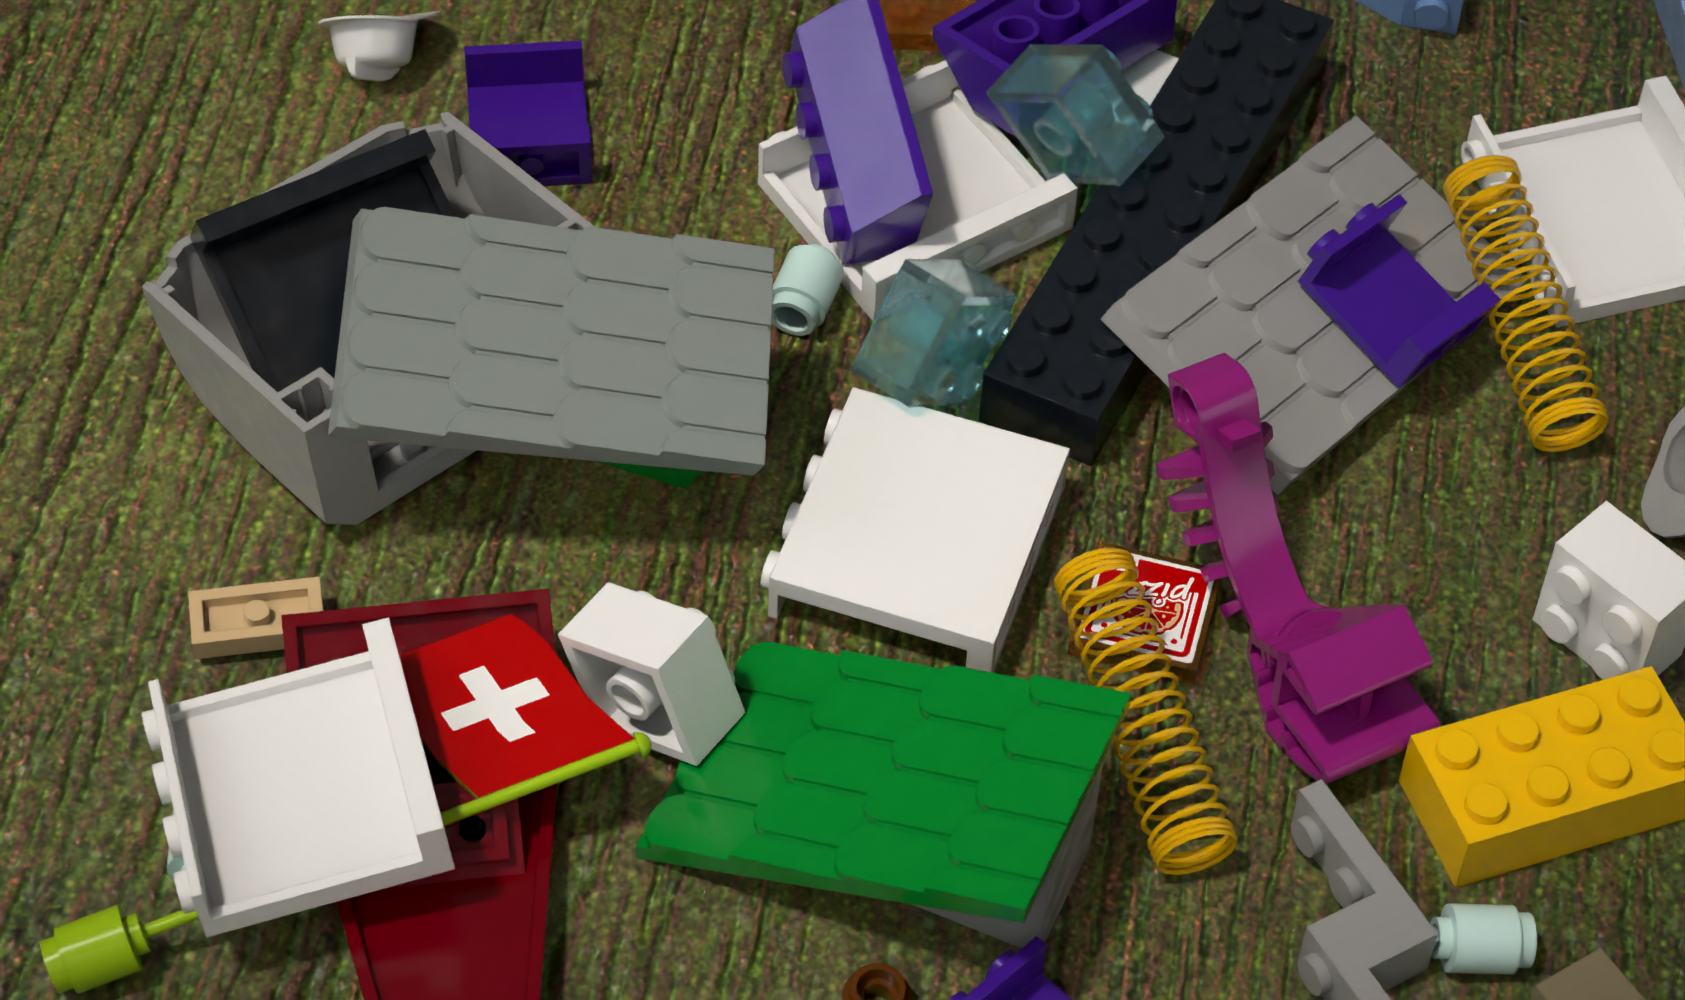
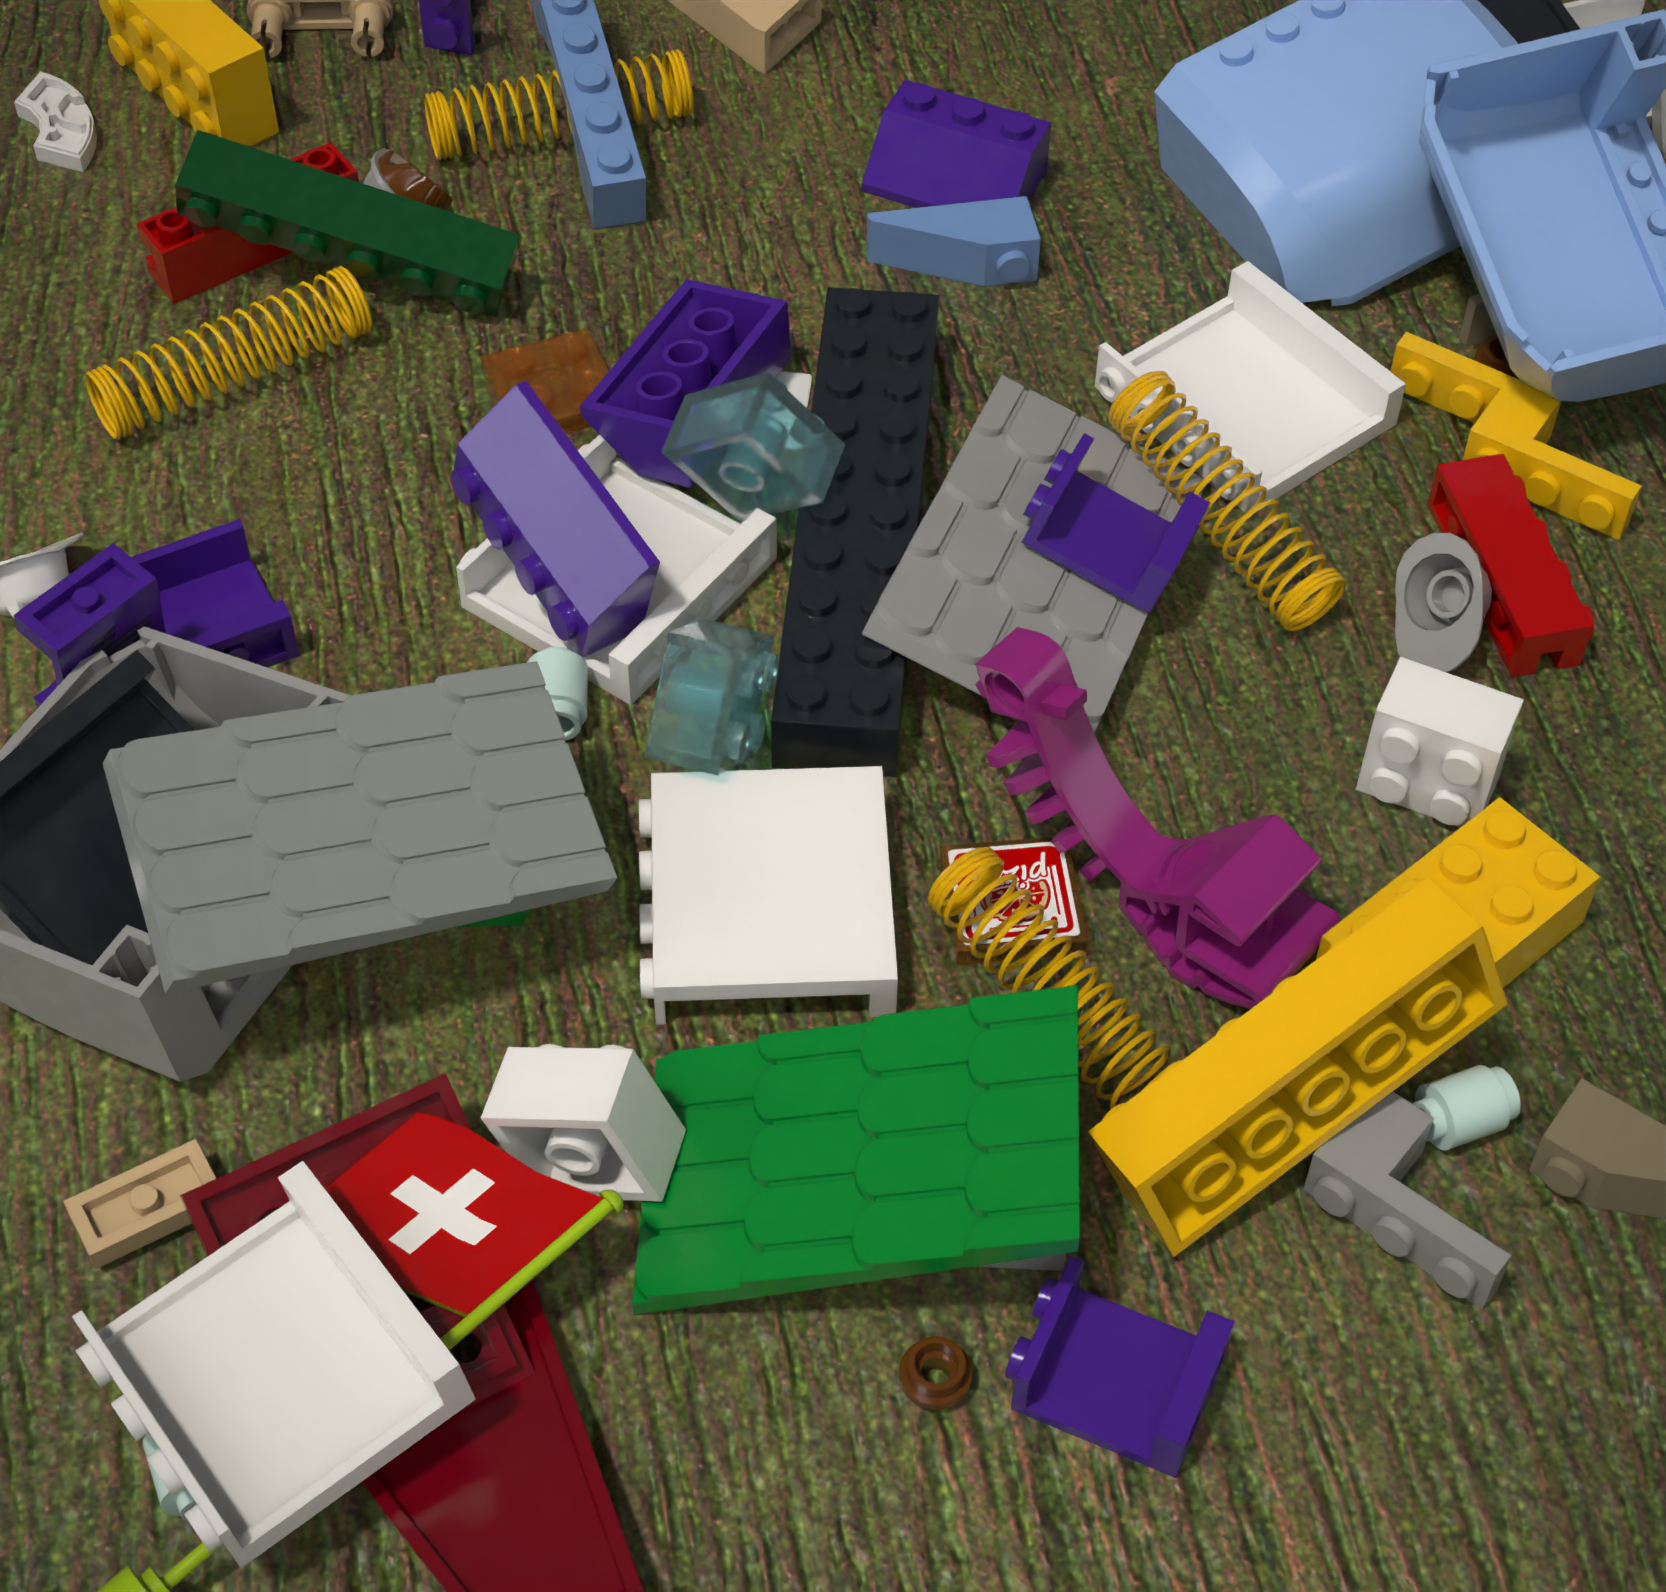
camera: 20 degrees left, 0 degrees up
none -> dark purple panel [14,543,166,707]
none -> yellow brick [1088,876,1508,1257]

